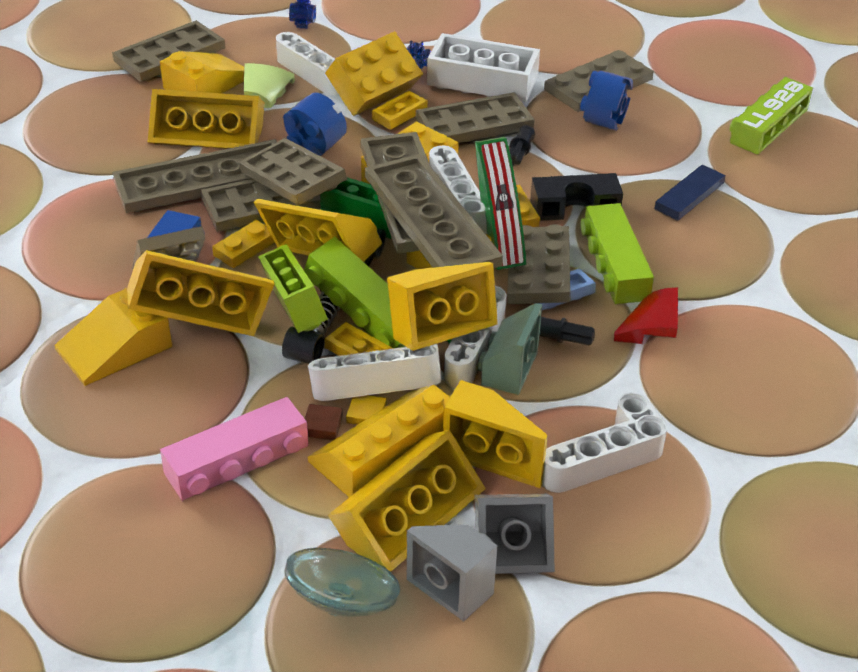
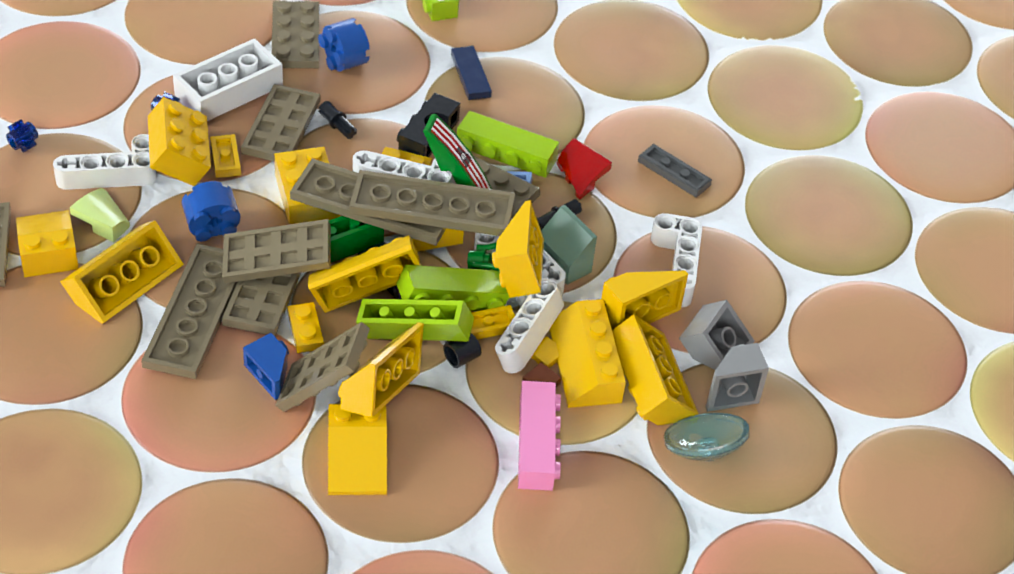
camera: 60 degrees left, 5 degrees up
none -> dark grey tile [638,144,712,198]

